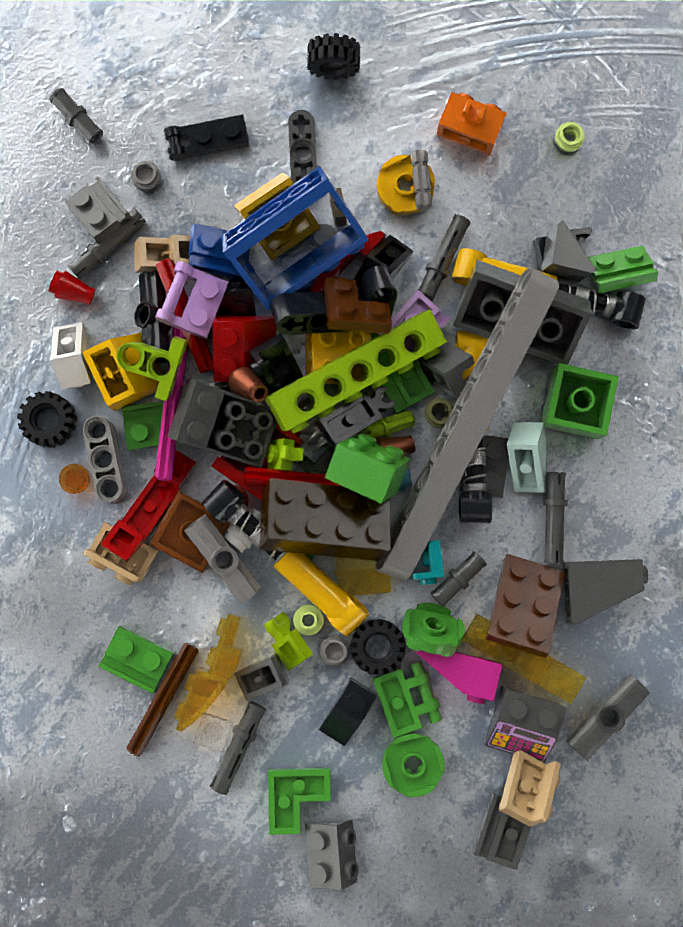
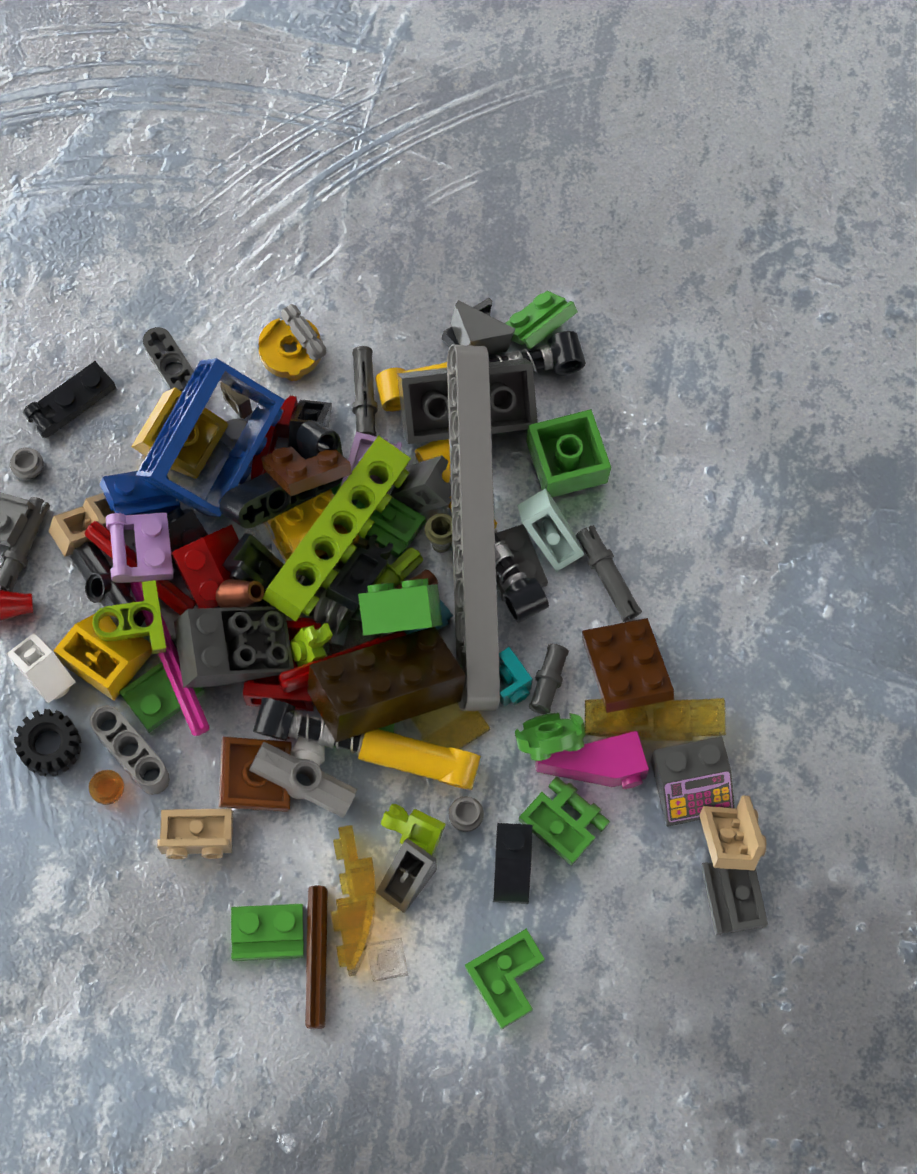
camera: 30 degrees left, 15 degrees down
red slope [101,450,196,562] -> none
dark grey pin [209,701,267,795] -> none
yellowish green plate [293,605,324,635] -> none
dark grey bracket [305,819,358,890] -> none
black tyre [307,33,360,80] -> none
black tyre [350,619,406,676] -> none
bright green plate [382,732,445,797] -> none
orange brick [436,92,507,155] -> none
yellowish green plate [555,122,585,152] -> none
dark grey slope [563,559,648,624] -> none
dark grey piece [566,674,650,761] -> none

